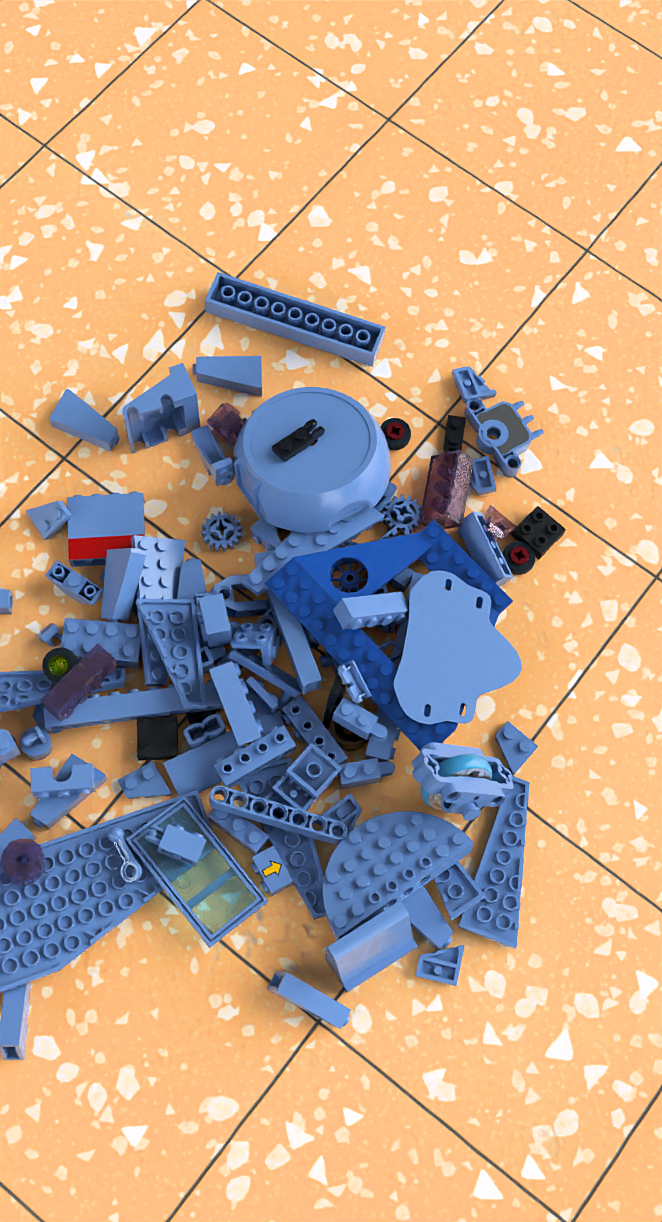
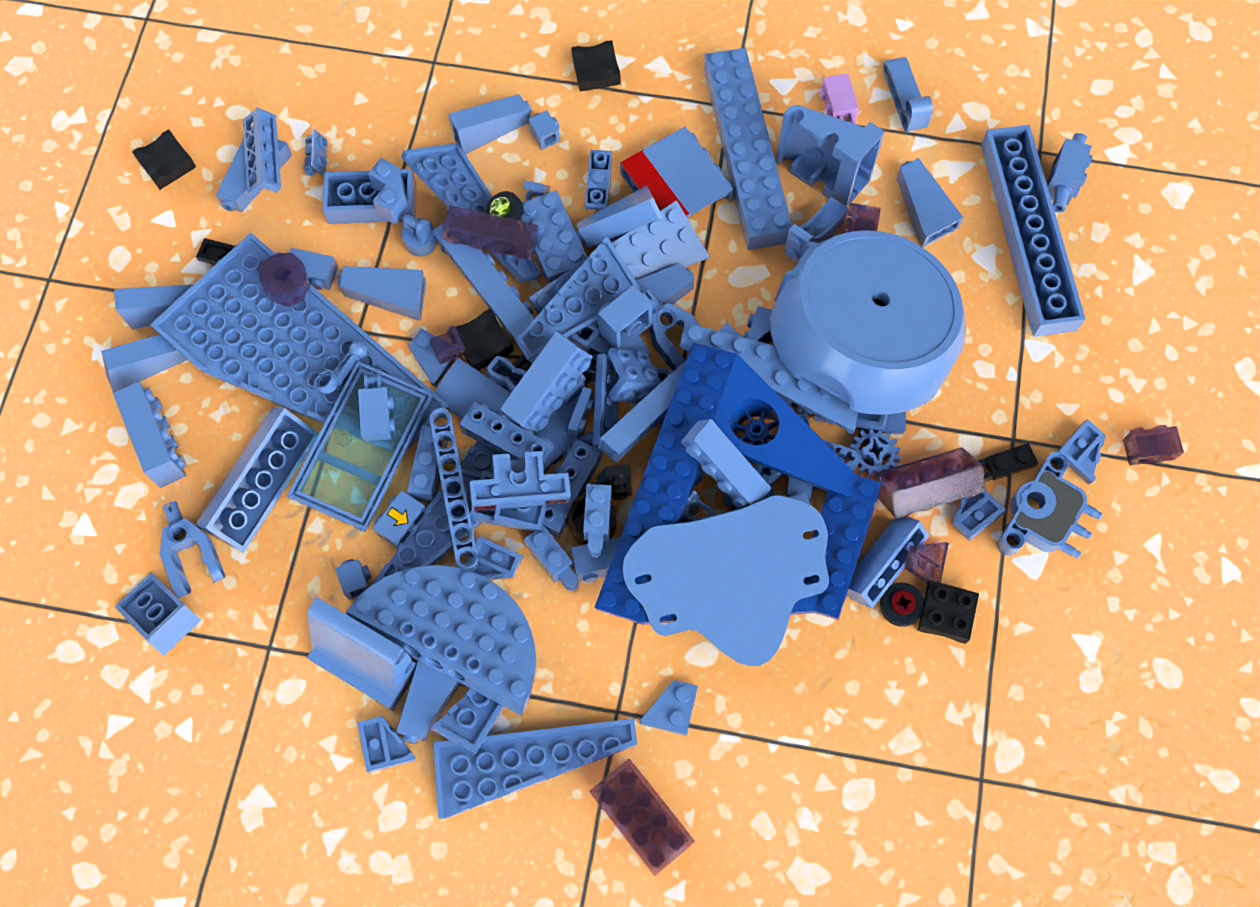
camera: 70 degrees right, 0 degrees up
medium blue wing [26,501,72,540] -> none
medium blue arch [30,763,96,799] -> none
medium blue slope [49,388,120,452] -> none
medium blue gear [201,511,242,552] -> none
medium blue slope [266,970,351,1029] -> none
black hinge [272,419,325,462] -> none
medium blue hinge [337,660,372,704] -> none
black wheel [380,418,411,450] -> none
medium blue piece [412,742,513,821] -> none
none -> medium blue brick [113,381,187,488]
none -> medium blue slope [114,572,201,656]
none -> medium blue piece [160,501,225,598]
none -> medium blue slope [195,407,319,553]
none -> medium blue brick [335,559,371,600]
none -> clear purple panel [429,326,466,365]
none -> medium blue piece [470,451,571,511]
none -> clear purple brick [589,758,696,878]
none -> medium blue brick [704,47,792,250]
none -> lavender brick [819,73,859,125]
none -> medium blue beam [883,56,933,132]
none -> medium blue brick [1047,133,1093,213]
none -> clear purple brick [1123,425,1184,466]

